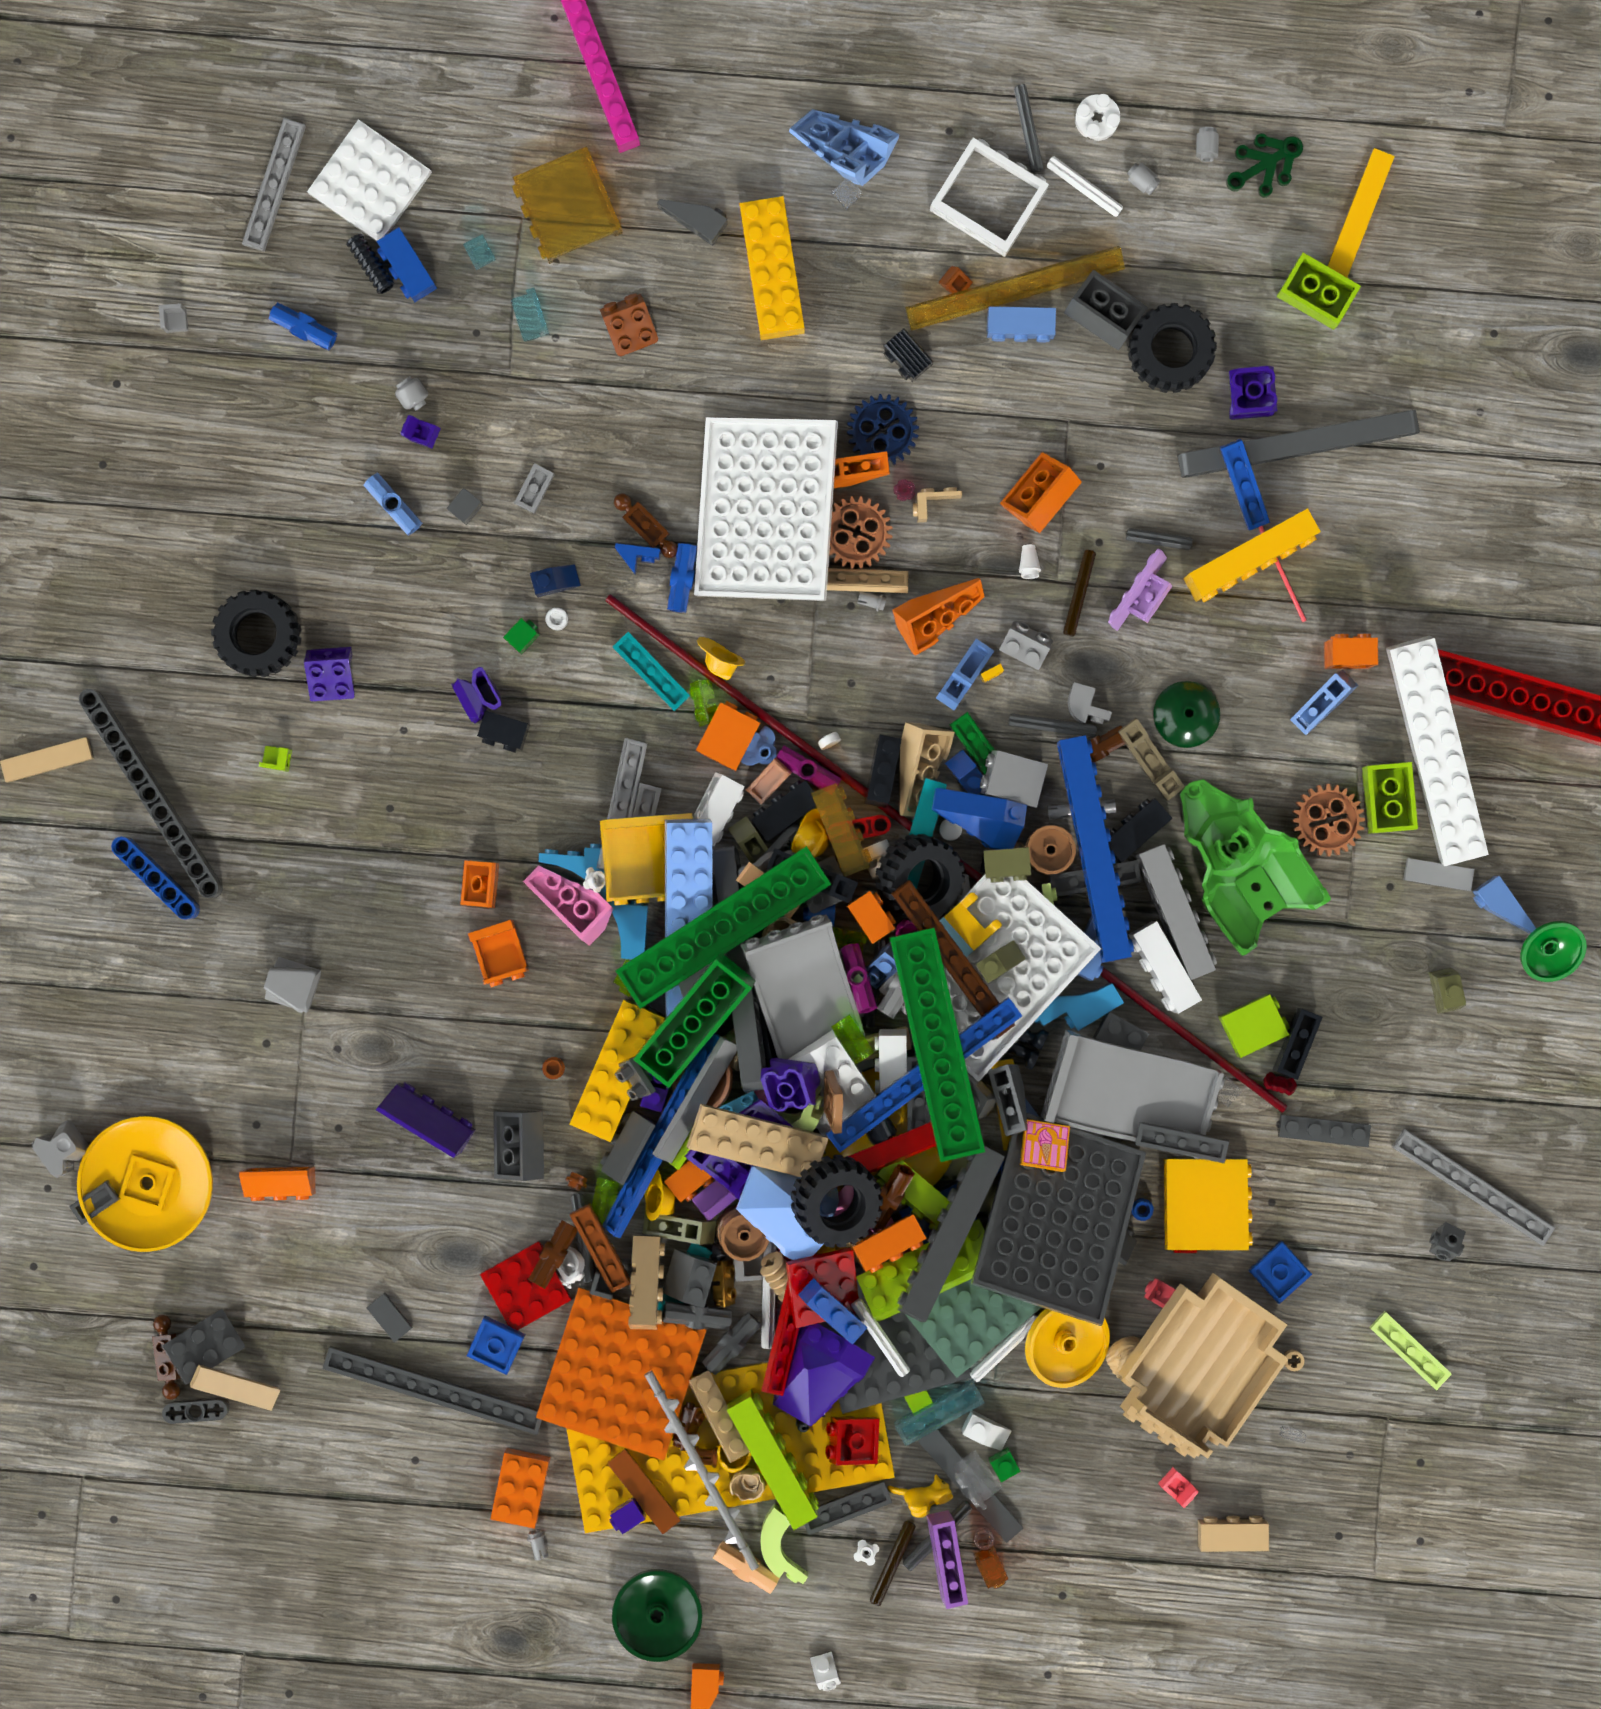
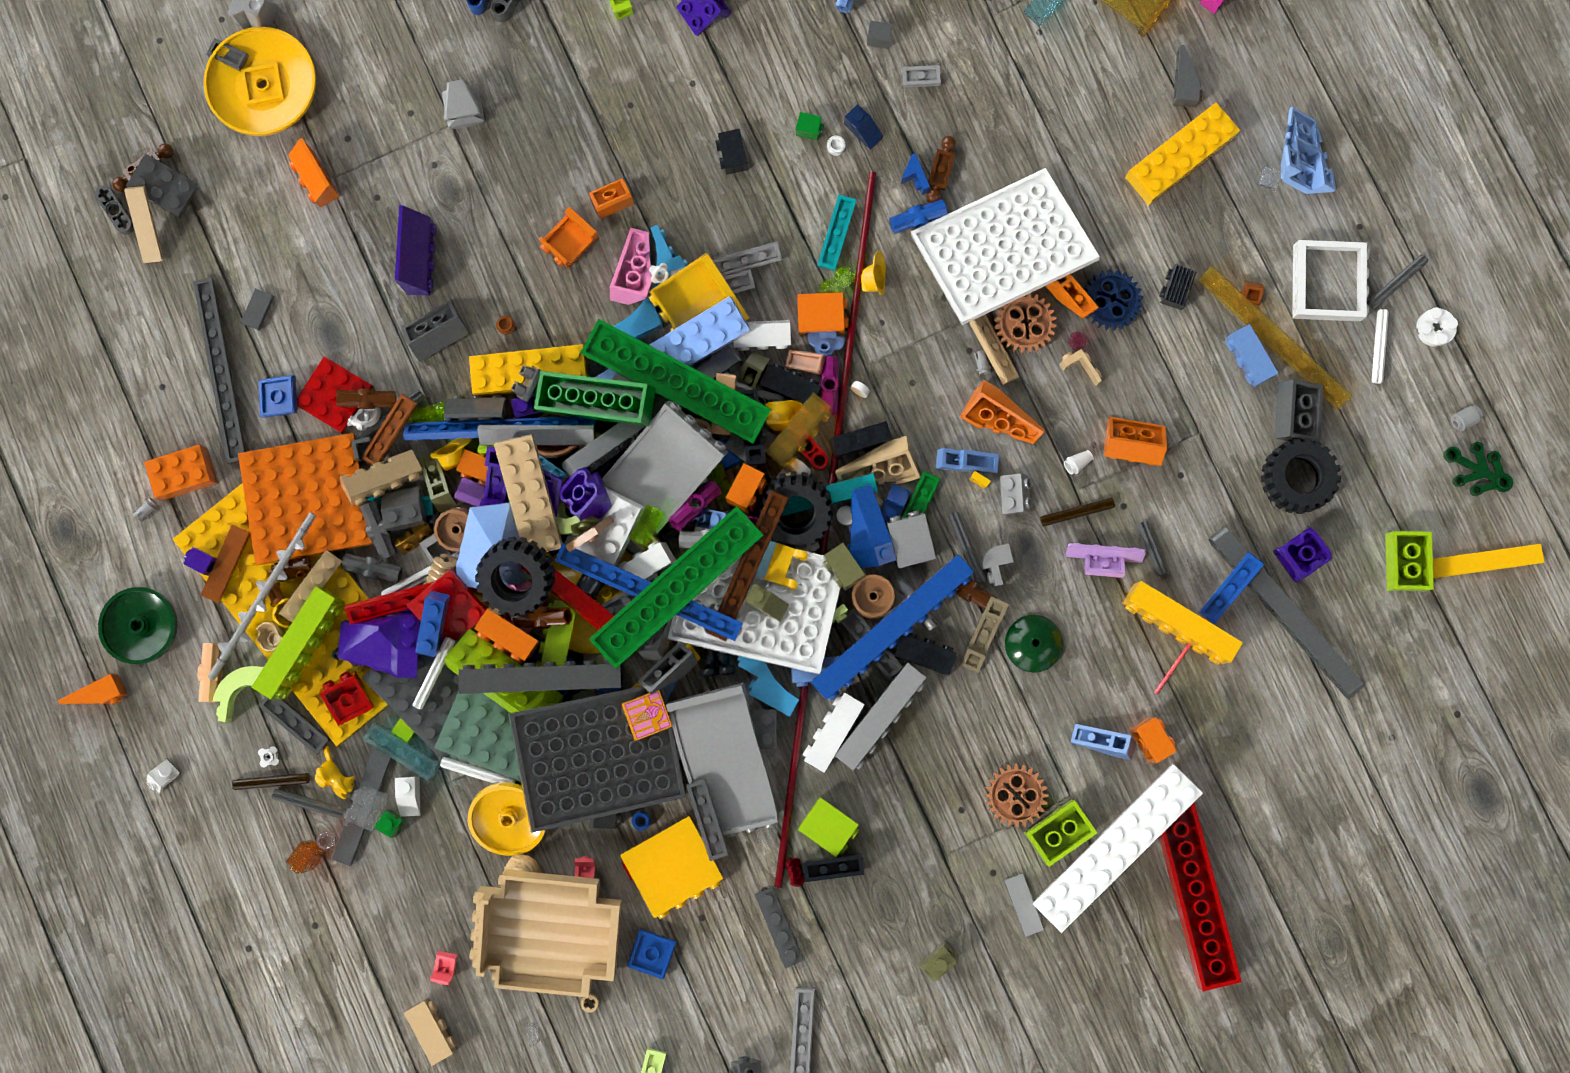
camera: 65 degrees right, 5 degrees down
dark purple piece [451,667,502,724] -> none
dark orange plate [565,1172,588,1191] -> none
dark orange bracket [599,293,658,356] -> none
medium lavender brick [927,1510,968,1609] -> none
light grey brick [1127,162,1161,195] -> none
bright green piece [1180,779,1331,956] -> none
medium blue slope [1472,876,1536,934] -> none
green dish [1520,921,1587,982] -> none

